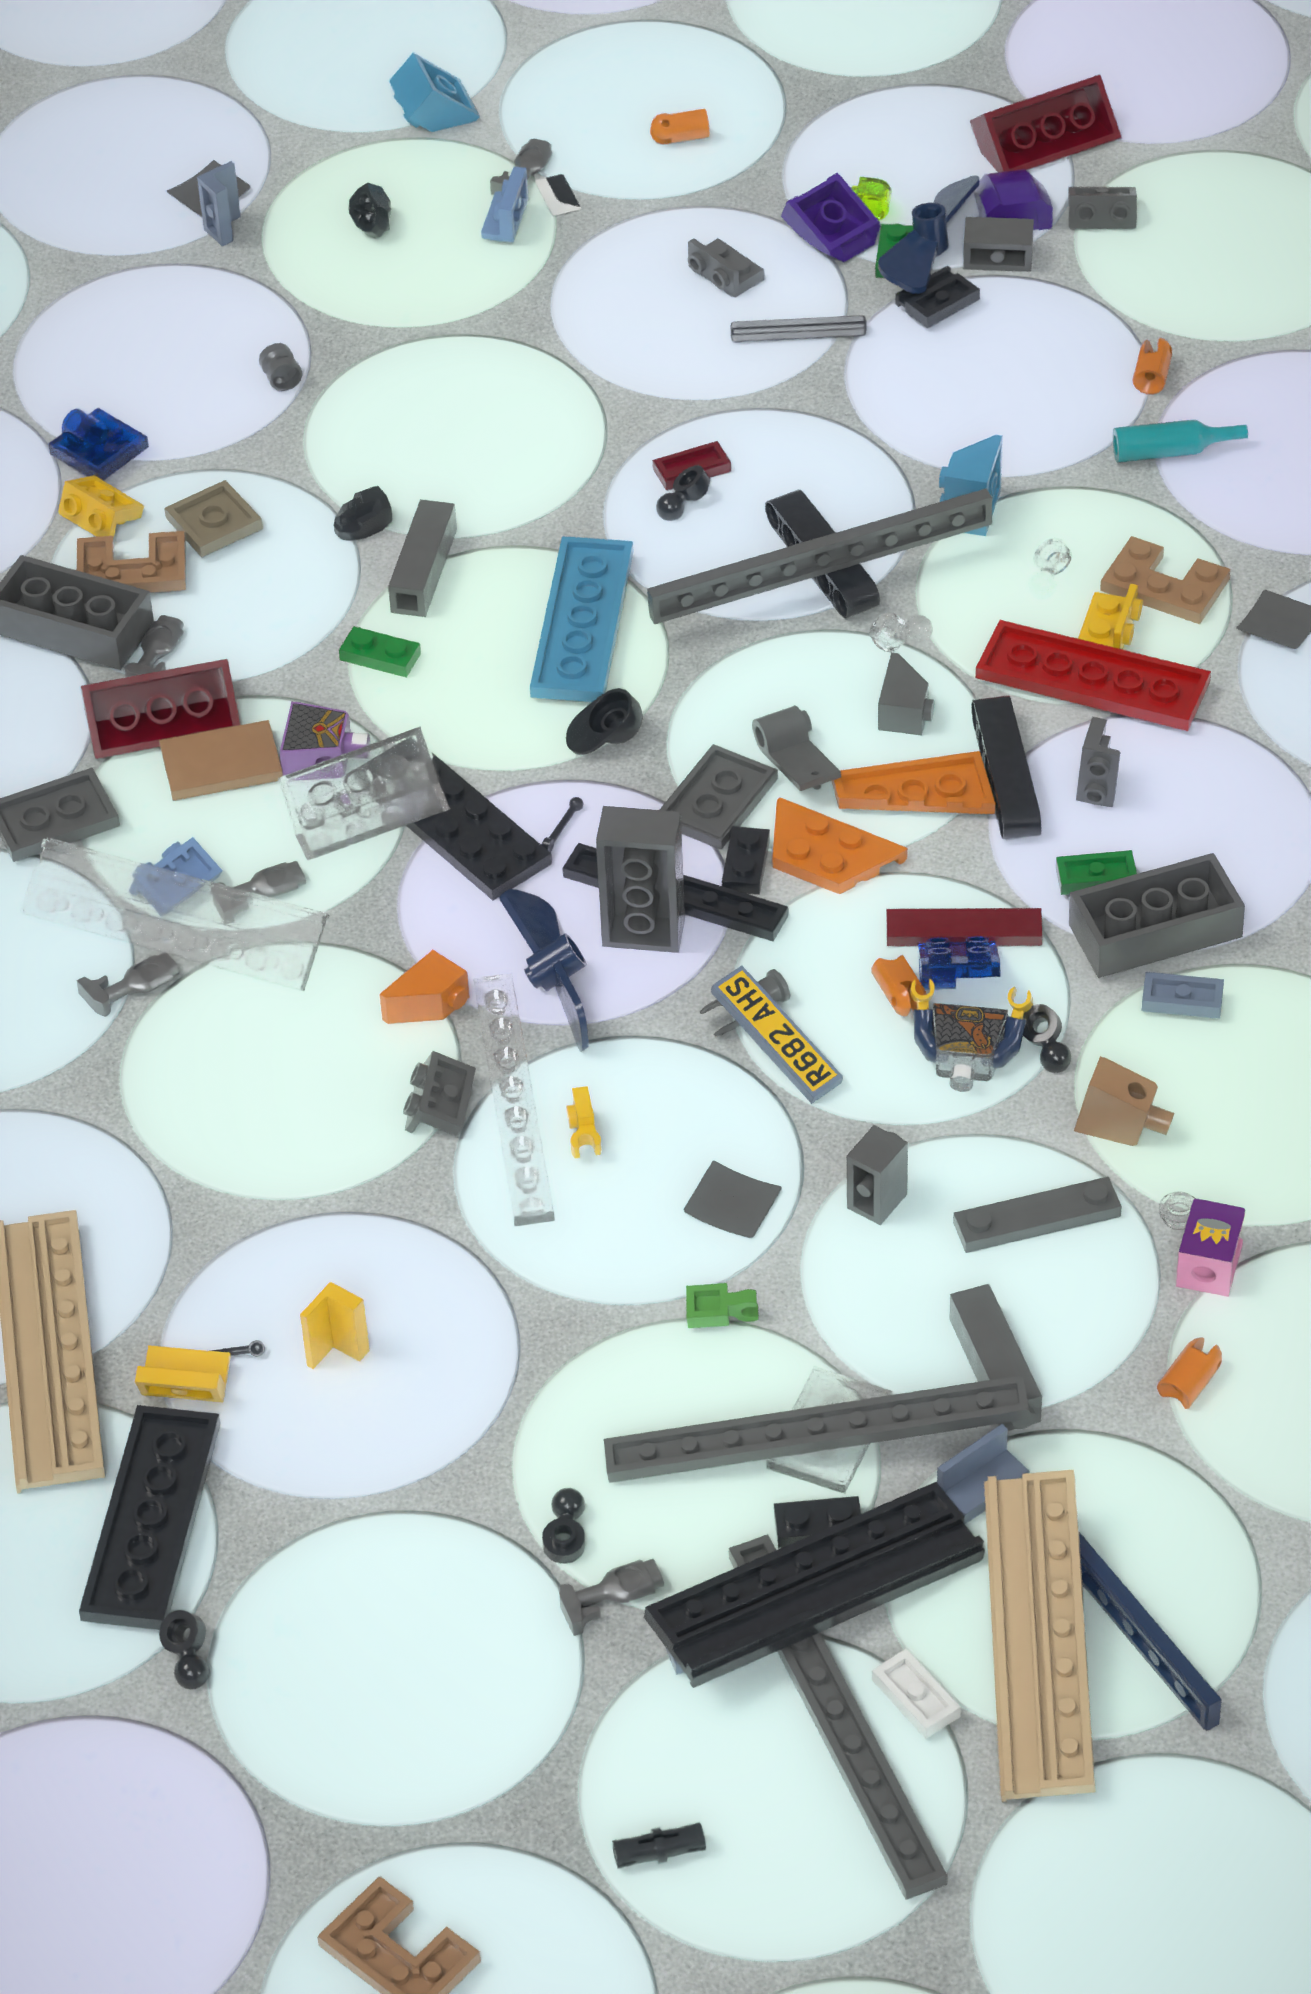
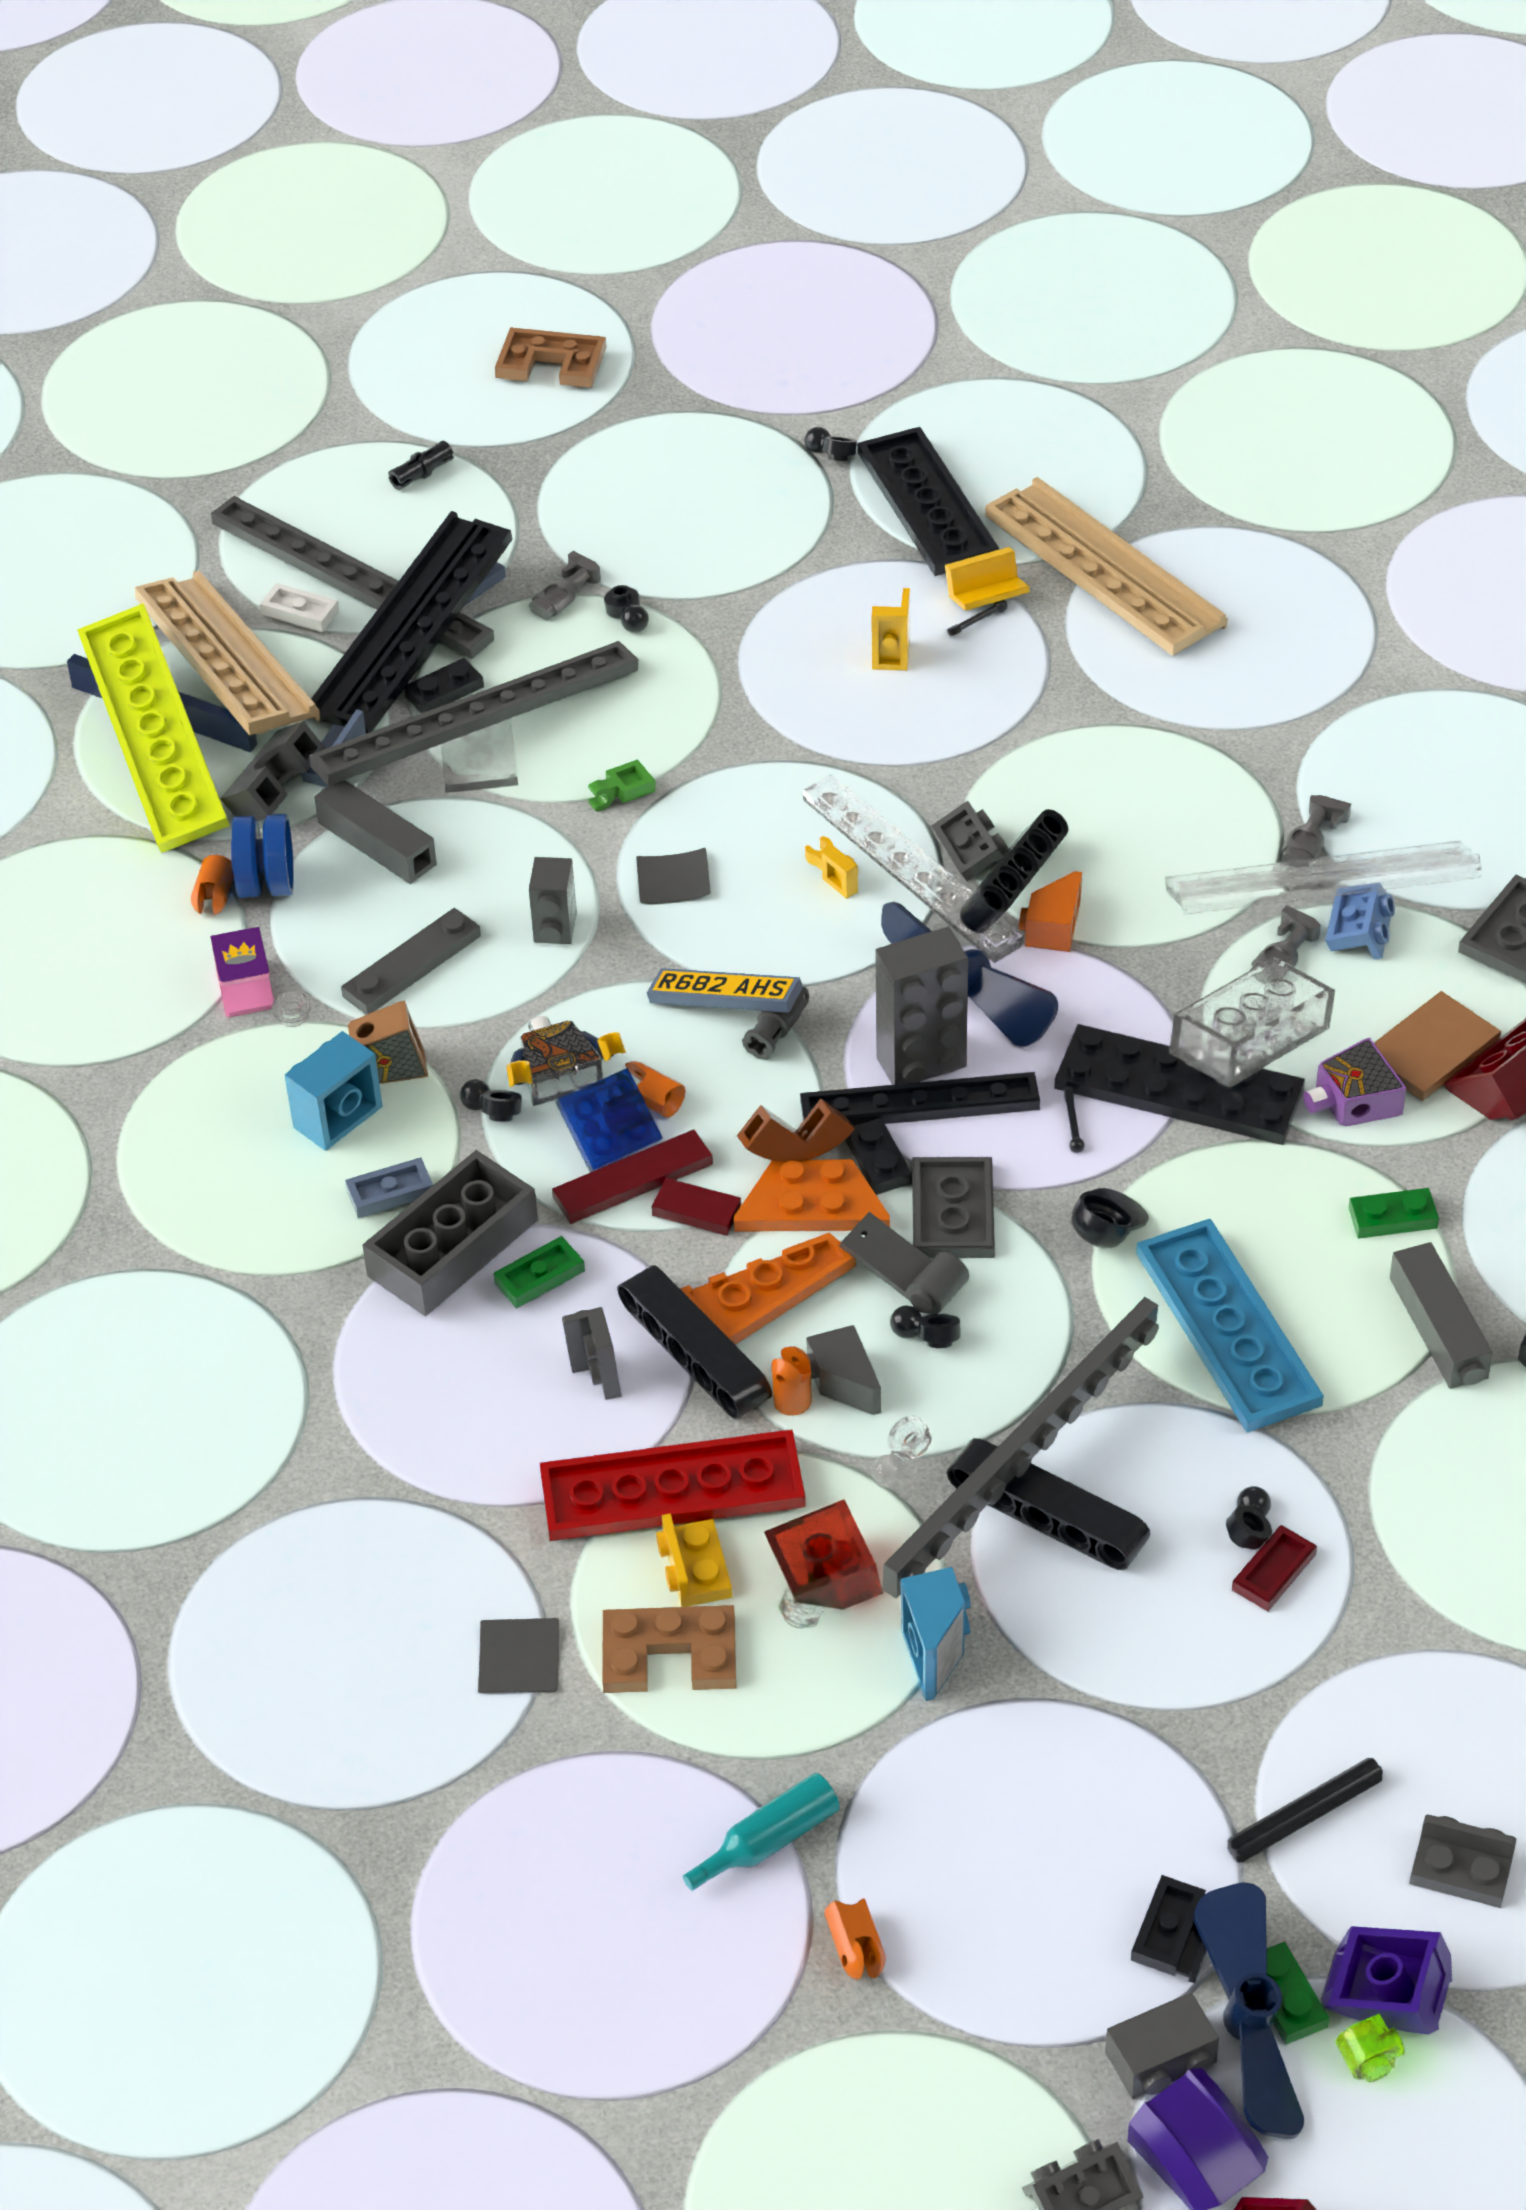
camera: 150 degrees right, 0 degrees up
none -> neon yellow plate [77,603,230,853]
none -> dark grey arch [220,721,326,821]
none -> blue wheel [231,814,294,898]
none -> dark azure brick [284,1031,383,1151]
none -> dark red tile [651,1178,741,1236]
none -> dark orange brick [736,1099,855,1162]
none -> clear red slope [764,1499,883,1610]
none -> orange piece [771,1346,812,1416]
none -> black plate [890,1305,961,1349]
none -> black beam [960,809,1069,933]

